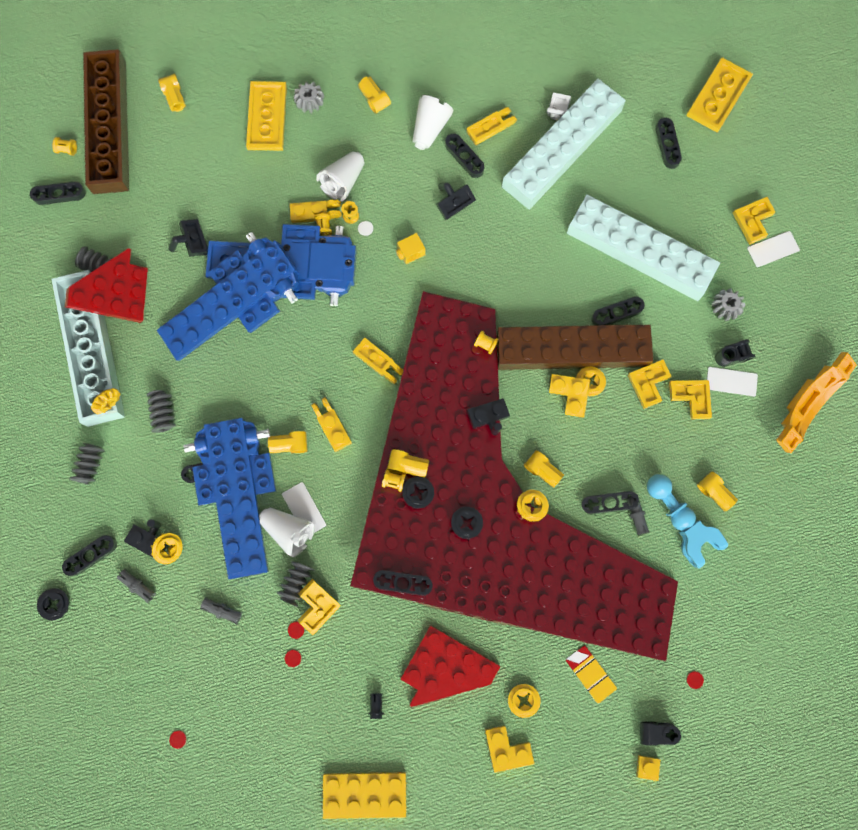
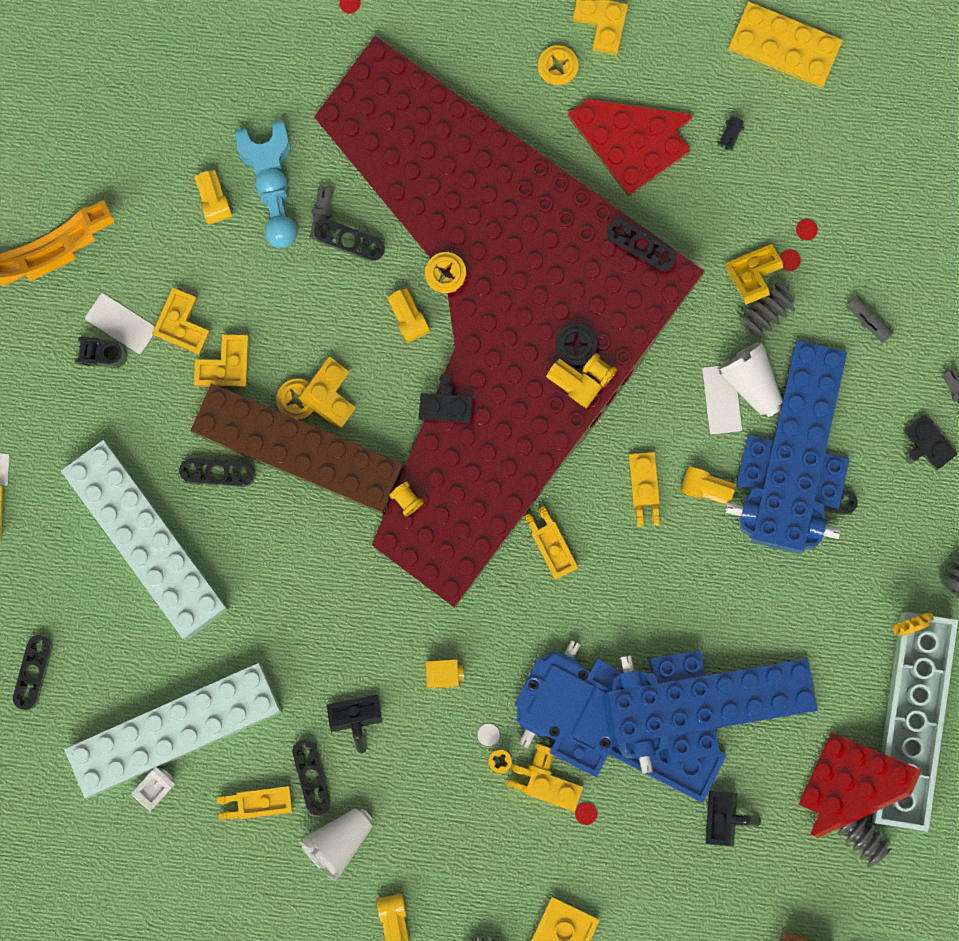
camera: 150 degrees left, 5 degrees up
dark grey piece [147,390,176,433] -> none
yellow gear [151,532,183,564] -> none
white cone [316,152,364,201] -> none
black gear [451,507,483,539] -> none
yellow sticker [566,645,617,704] -> none
light grey gear [711,288,745,321] -> none
none -> red sticker [575,803,597,825]

